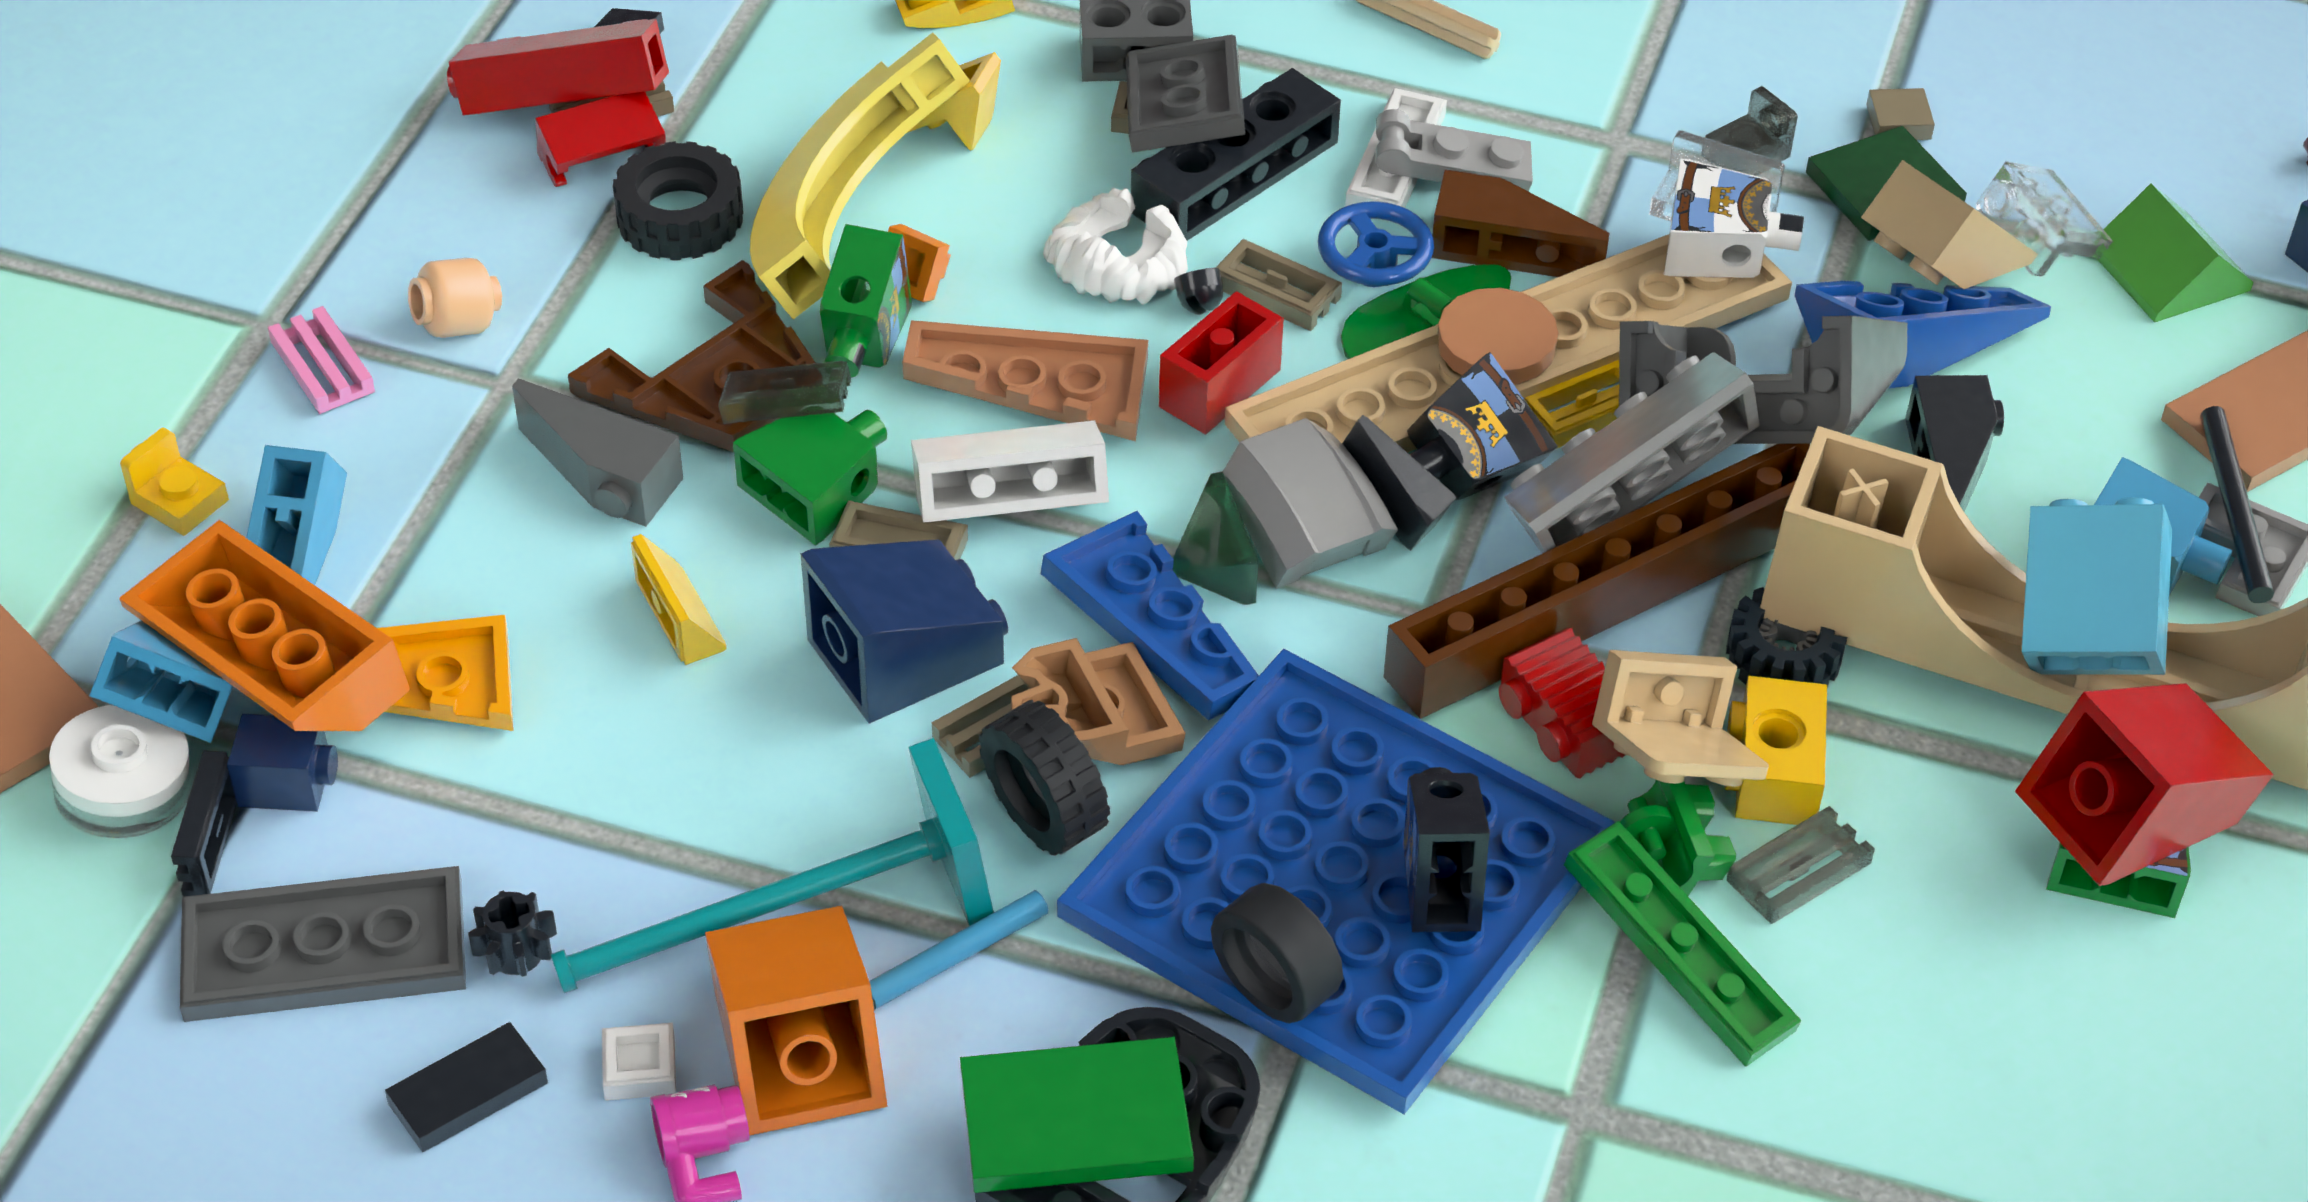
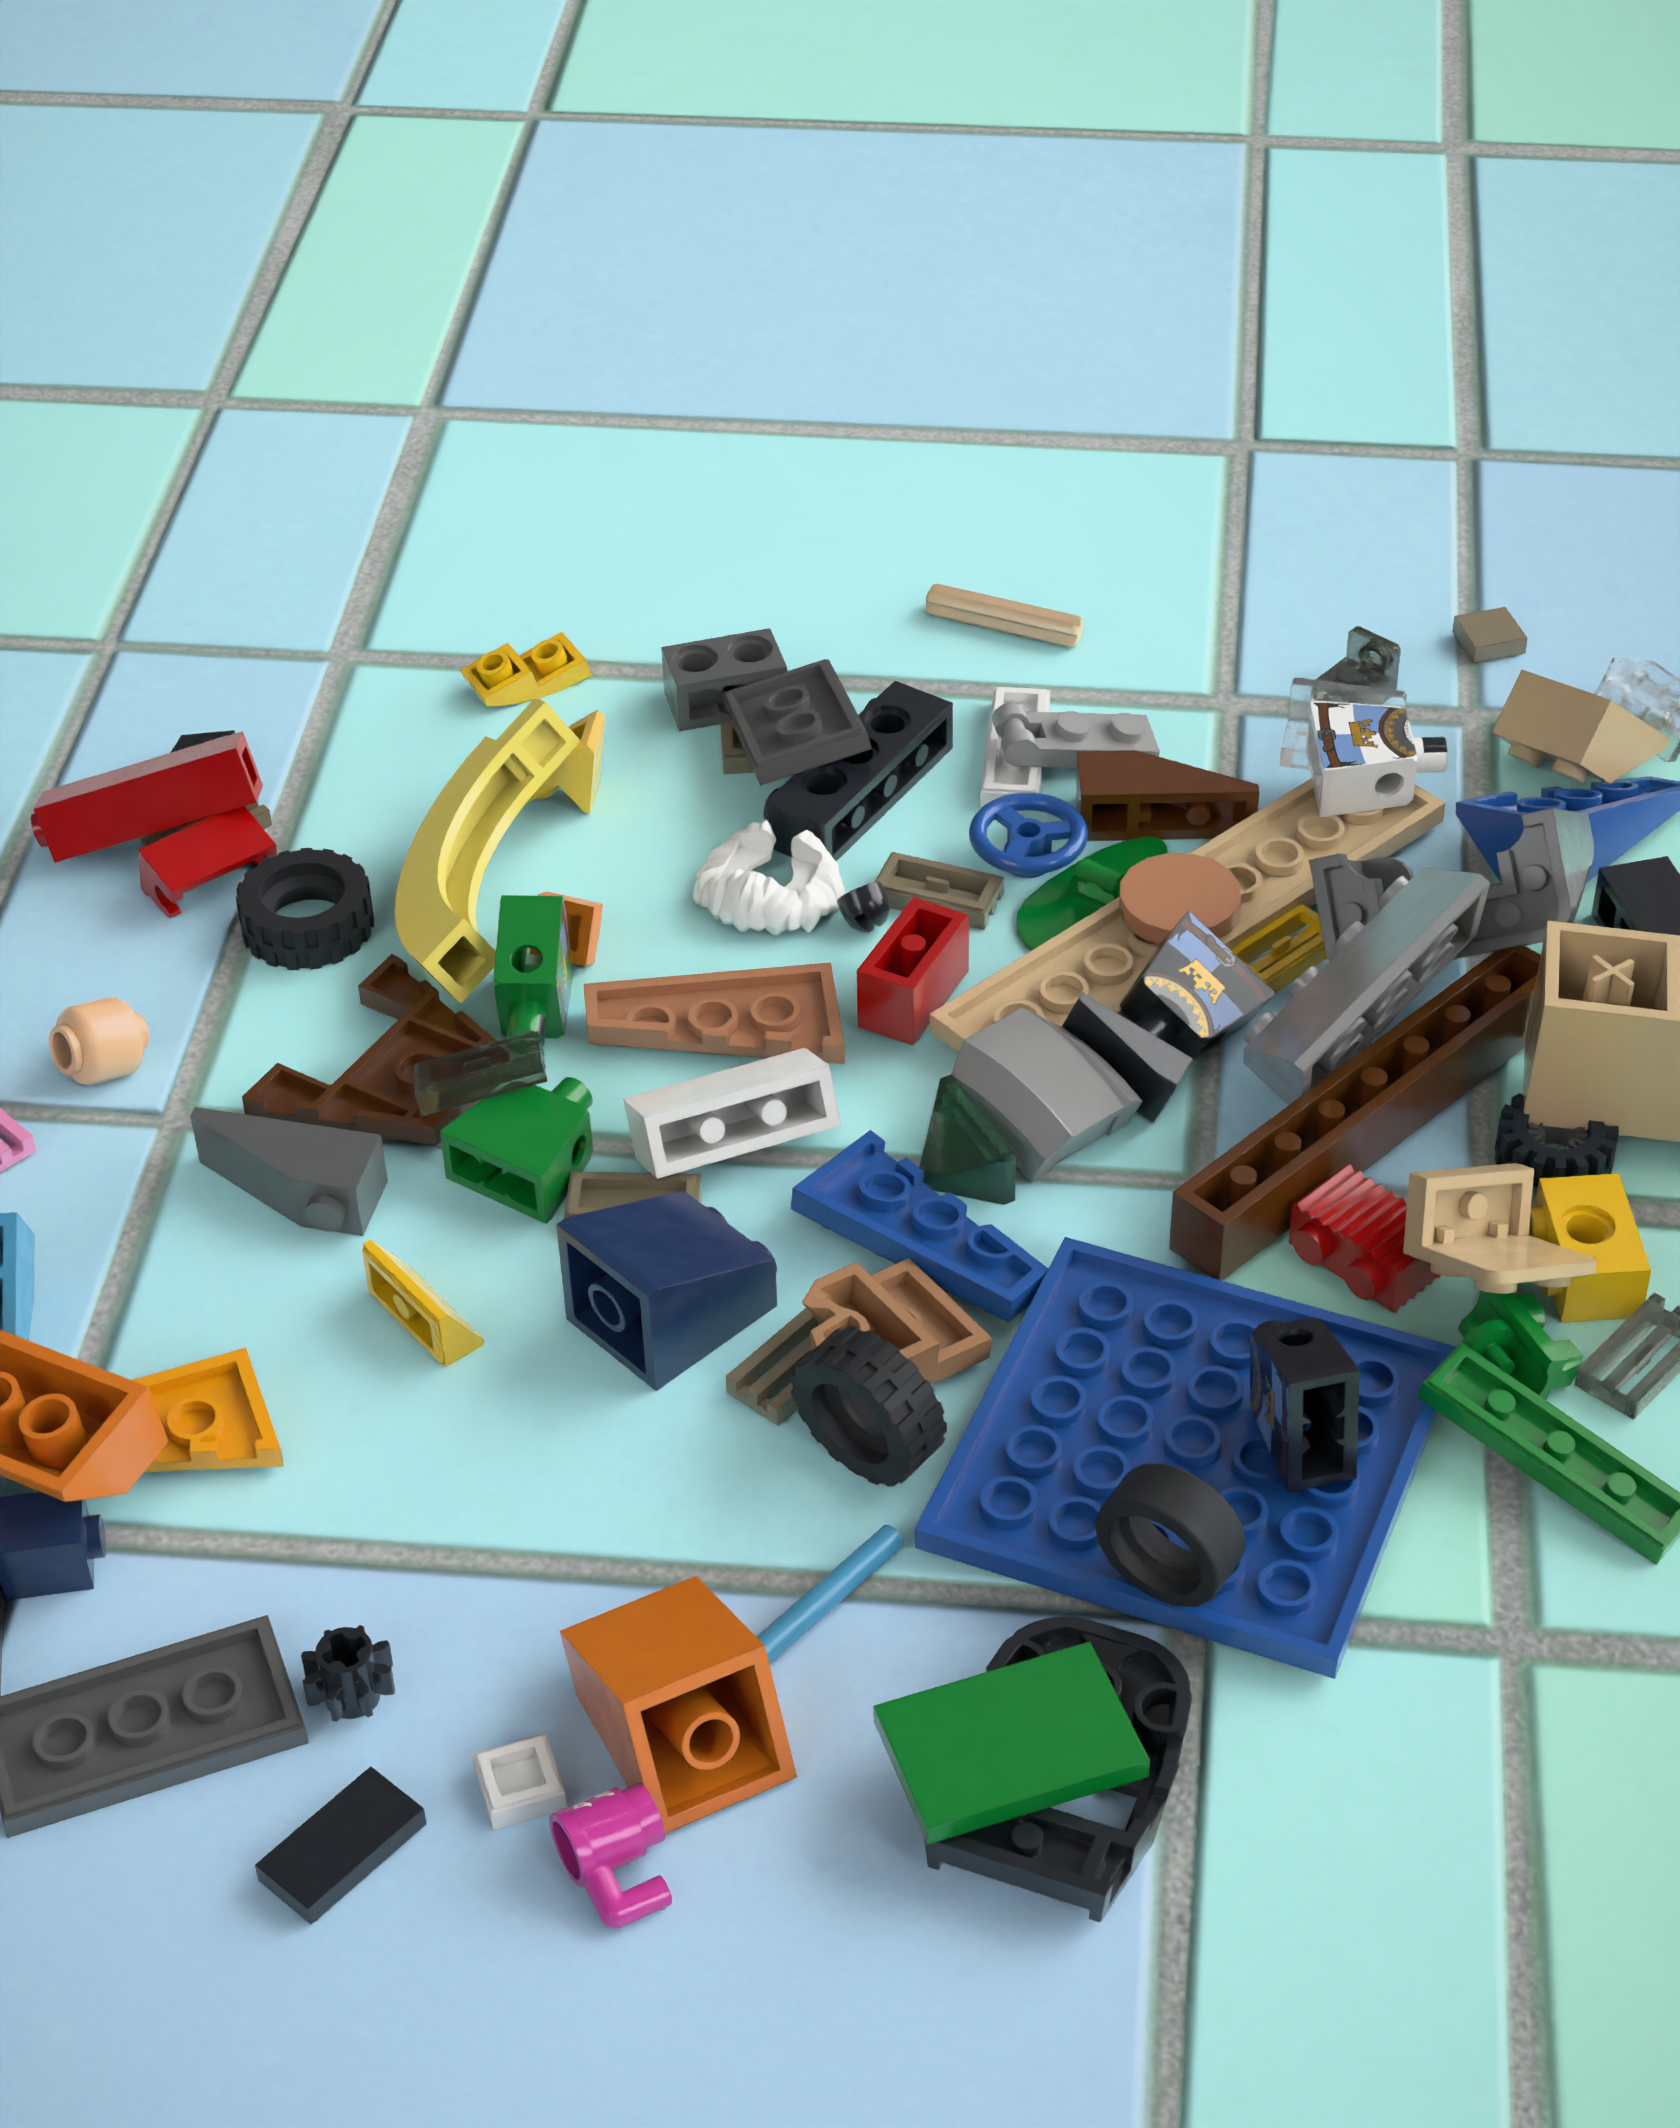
camera: 10 degrees left, 5 degrees down
teal tile [551,738,994,993] -> none
dark green tile [1806,126,1967,241] -> none

